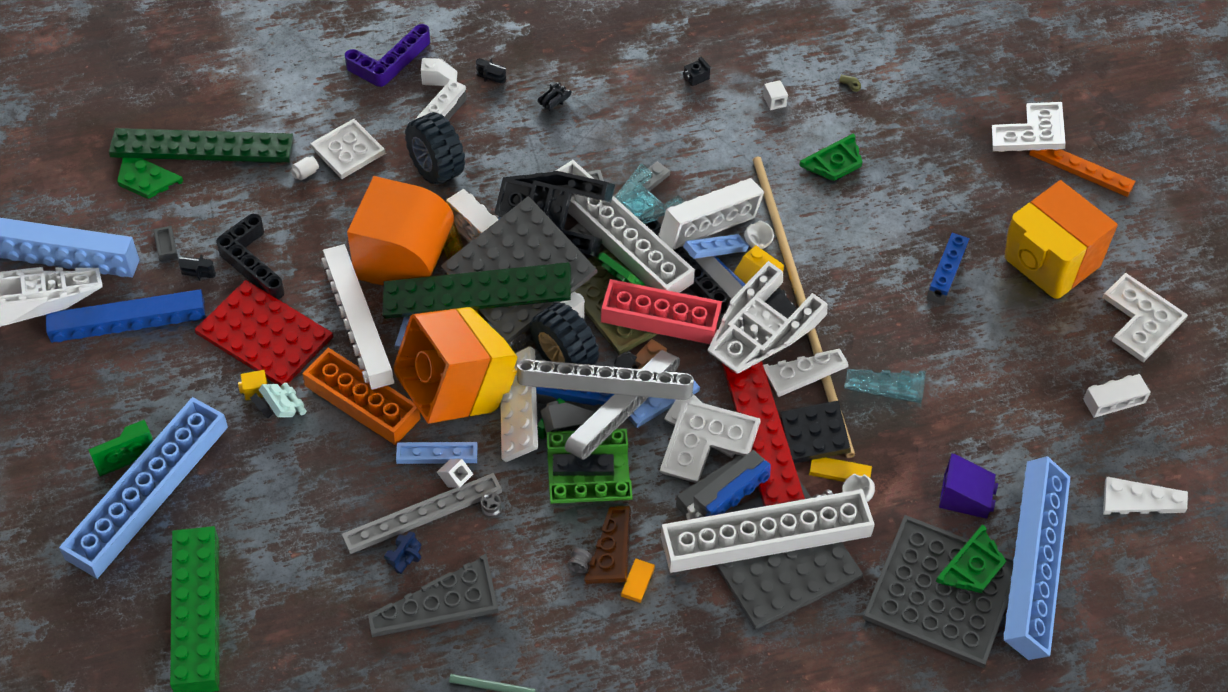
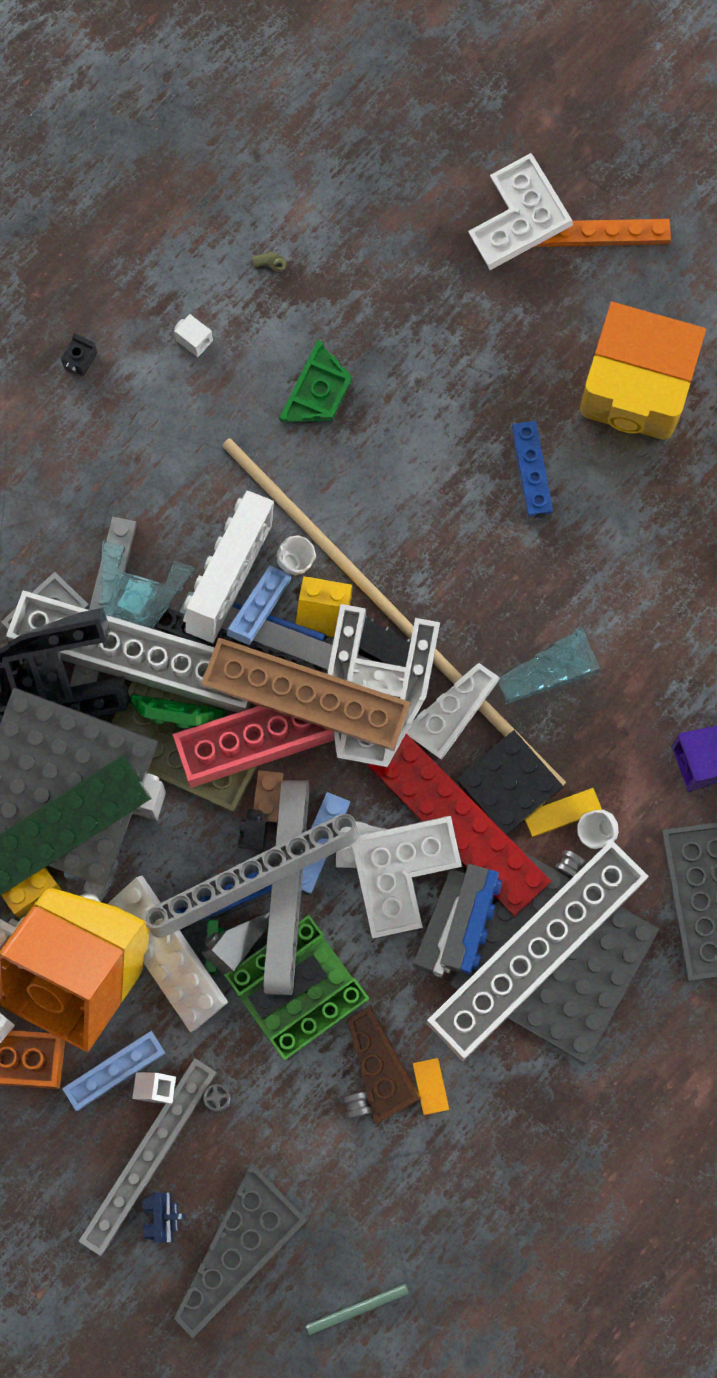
camera: 30 degrees left, 20 degrees up
black wheel [529,303,599,365] -> none
none -> medium nougat plate [201,638,411,751]

